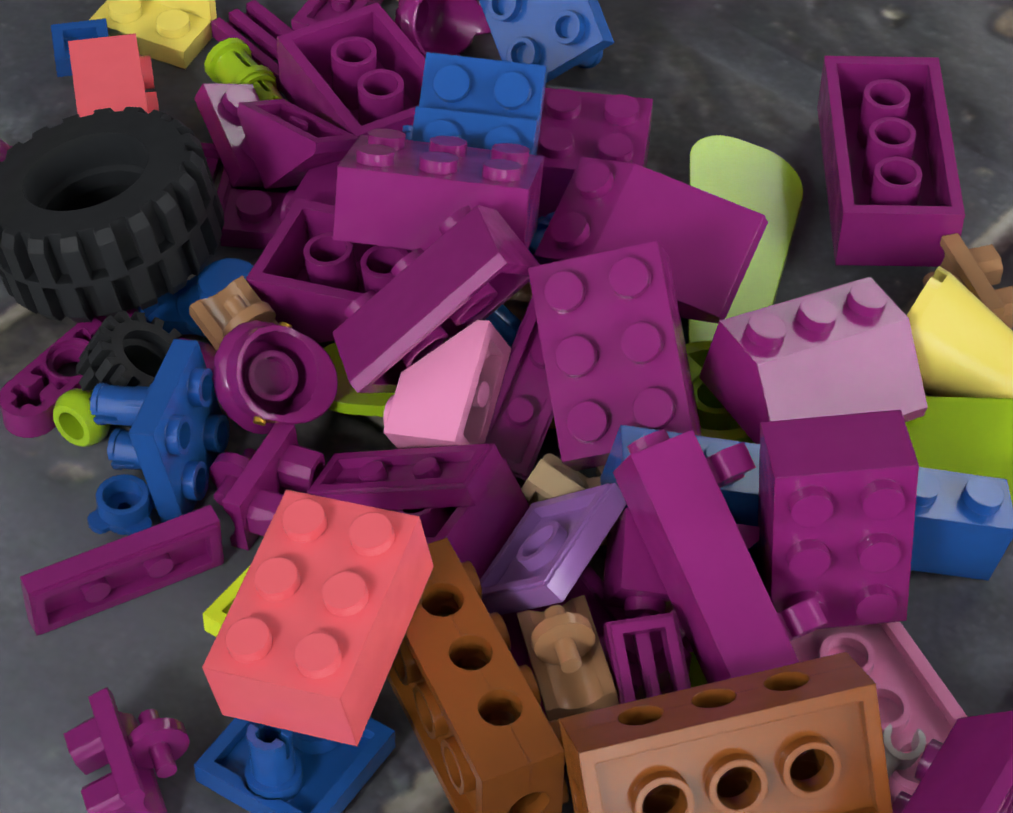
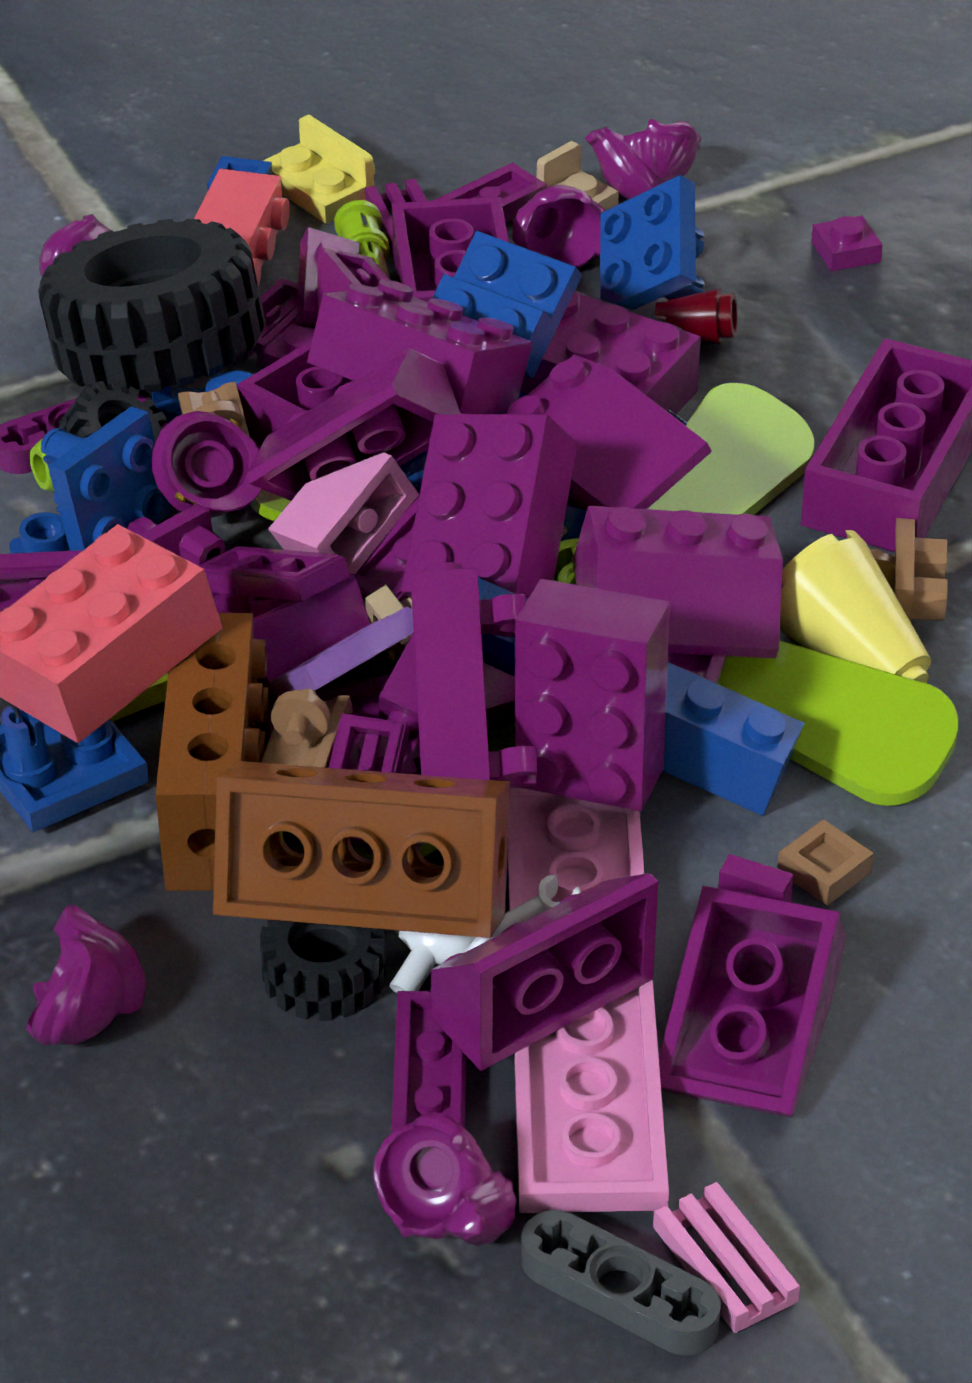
camera: 25 degrees right, 5 degrees down
none -> dark red cone [655,288,738,344]

